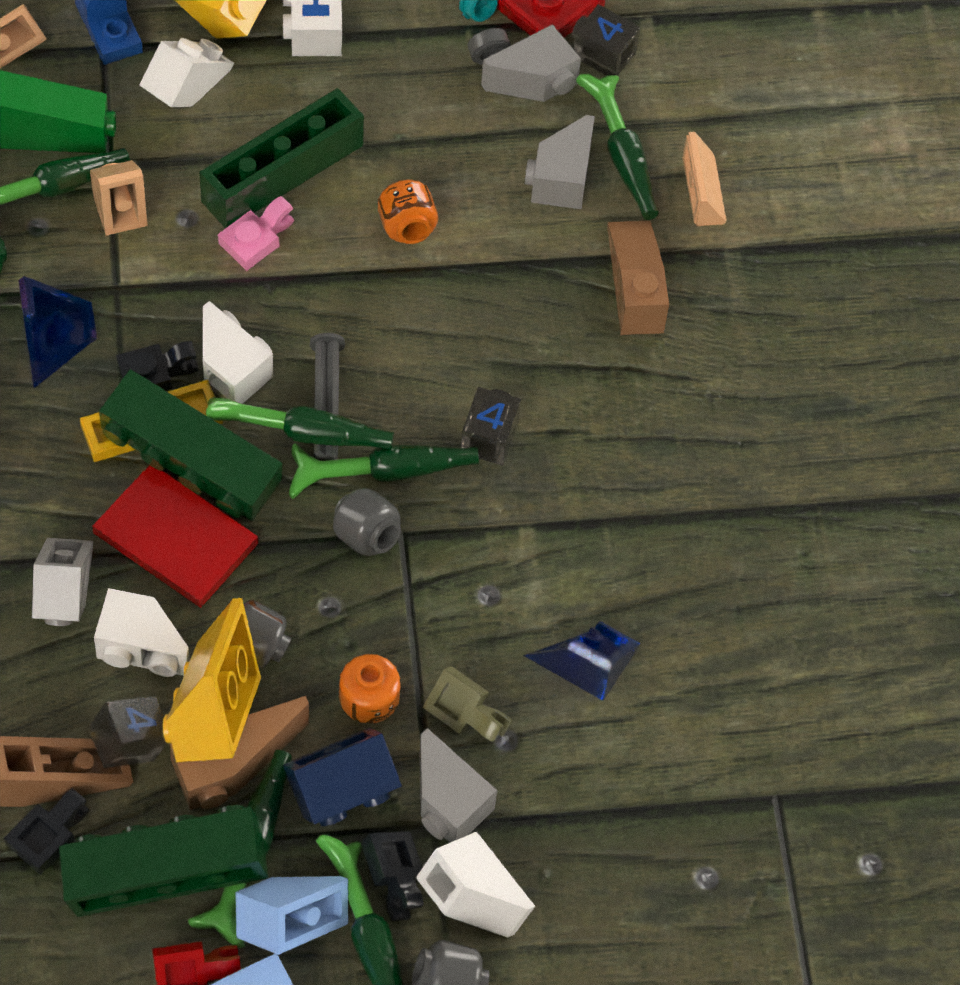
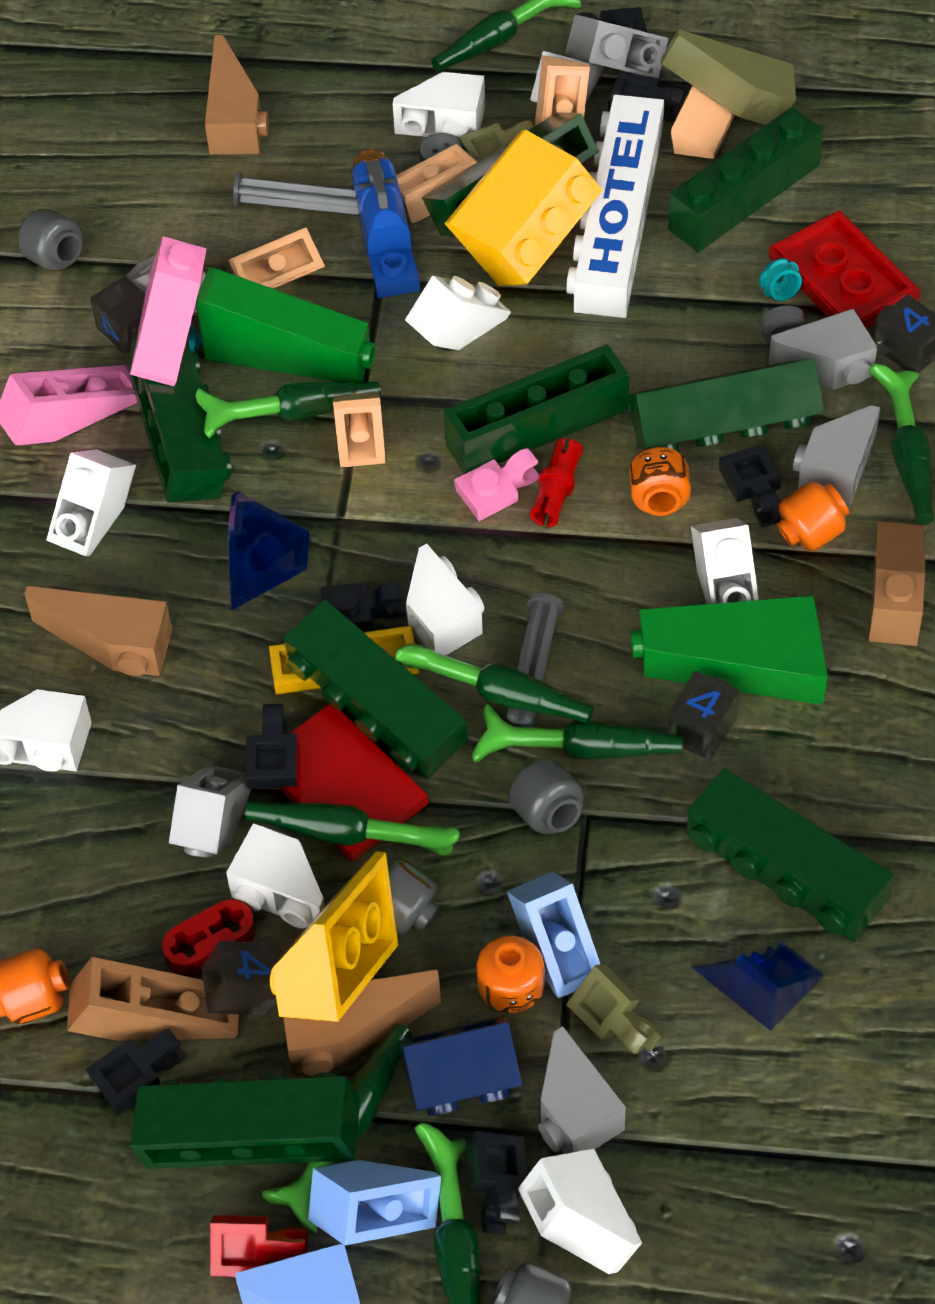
camera: 20 degrees right, 5 degrees down
none -> red beam [162,900,256,977]
none -> black plate [245,704,299,789]
none -> dark green piece [245,801,460,855]
none -> light blue slope [507,871,600,999]
none -> red pin [529,438,584,527]
none -> dark green brick [628,358,825,451]
none -> green slope [630,596,828,704]
none -> dark green brick [687,768,894,943]
none -> white slope [691,518,759,604]
none -> black plate [719,445,781,528]
none -> orange head [776,481,849,551]

